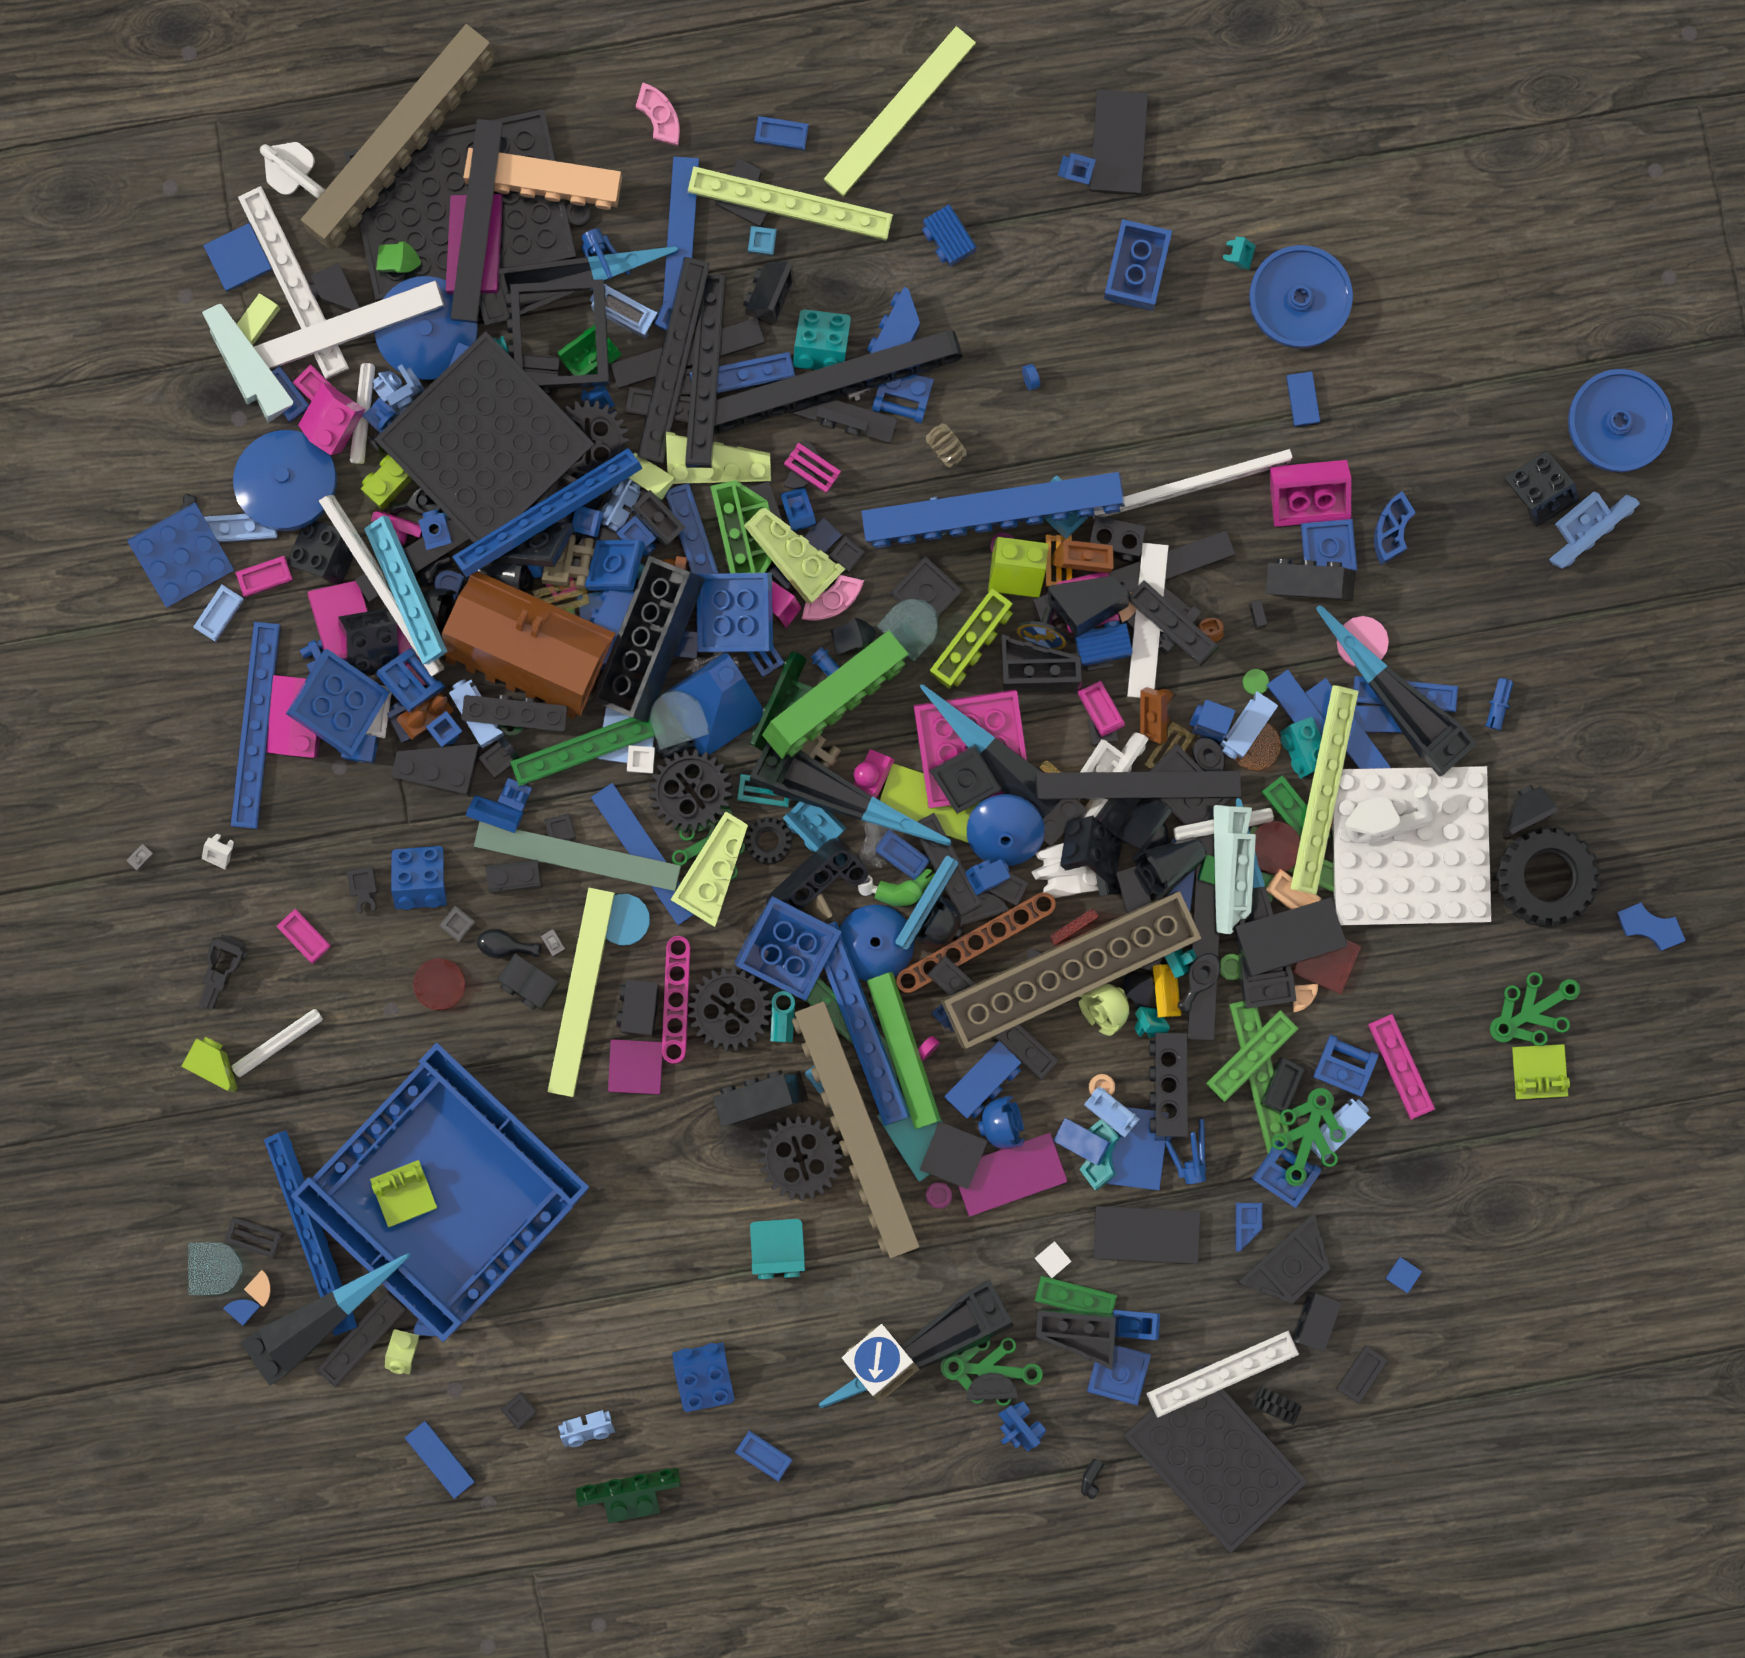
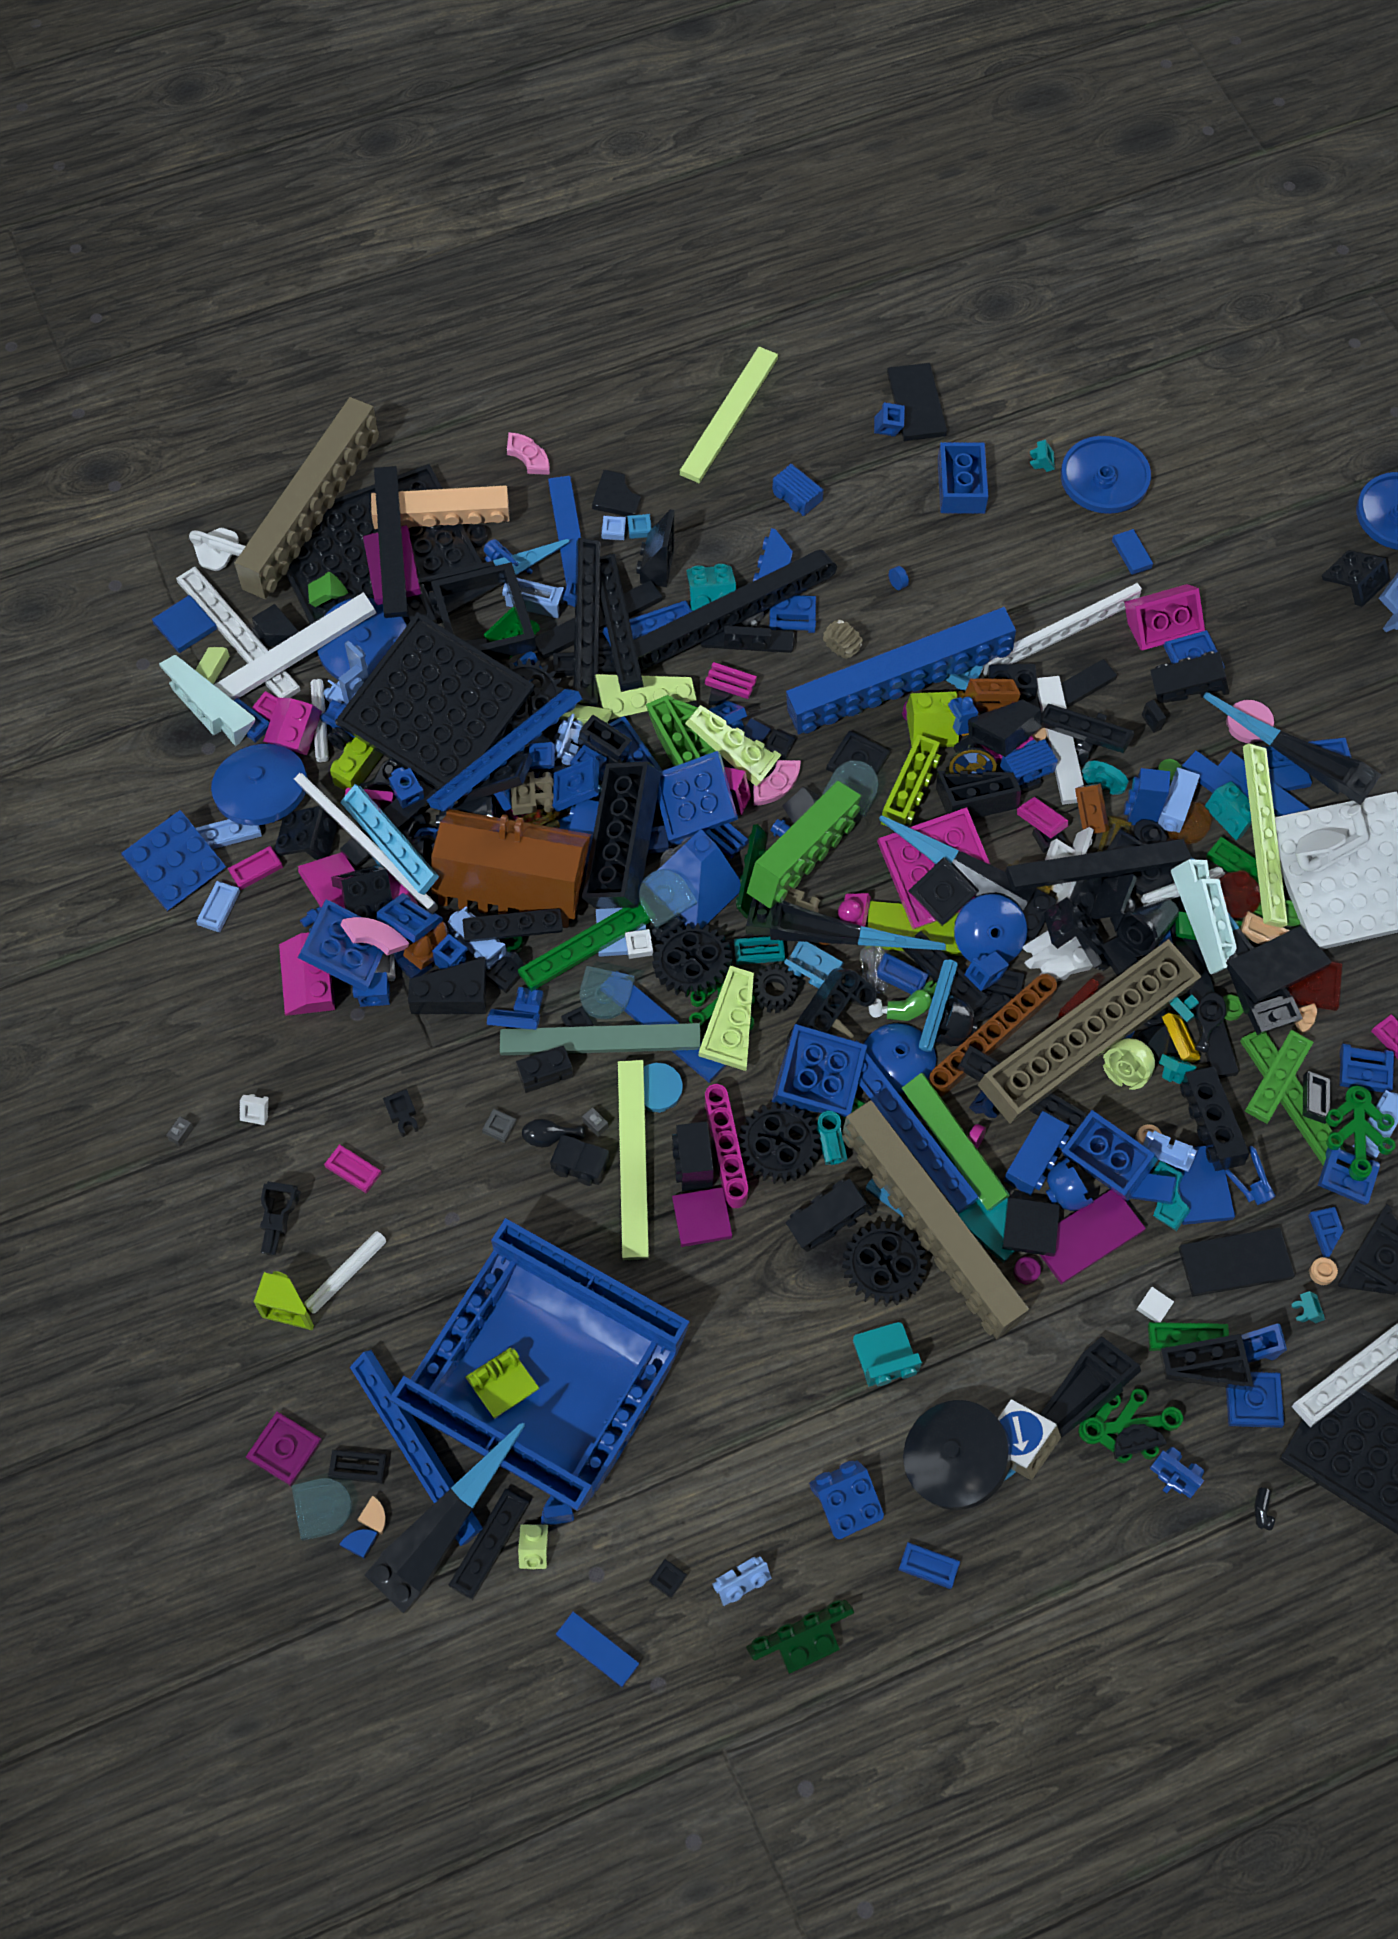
camera: 15 degrees left, 20 degrees down
blue tile [231,622,281,829] -> none
blue bracket [391,846,447,910] -> none
clear red dish [413,958,465,1010] -> none
yellowish green tile [687,166,893,241] -> none
blue tile [754,116,809,151] -> none
blue brick [1374,491,1416,566] -> none
blue axle [1485,678,1513,731] -> none
none -> magenta tile [246,1412,322,1487]
none -> bright pink tile [341,917,409,955]
none -> clear light blue tile [580,966,635,1019]
none -> light blue tile [602,516,626,540]
none -> black dish [903,1400,1011,1510]
none -> blue piece [948,697,978,735]
none -> blue brick [1062,1110,1158,1201]
none -> teal tile [1082,761,1129,795]
none -> teal tile [1291,1291,1325,1323]
none -> light nougat tile [1309,1257,1338,1285]

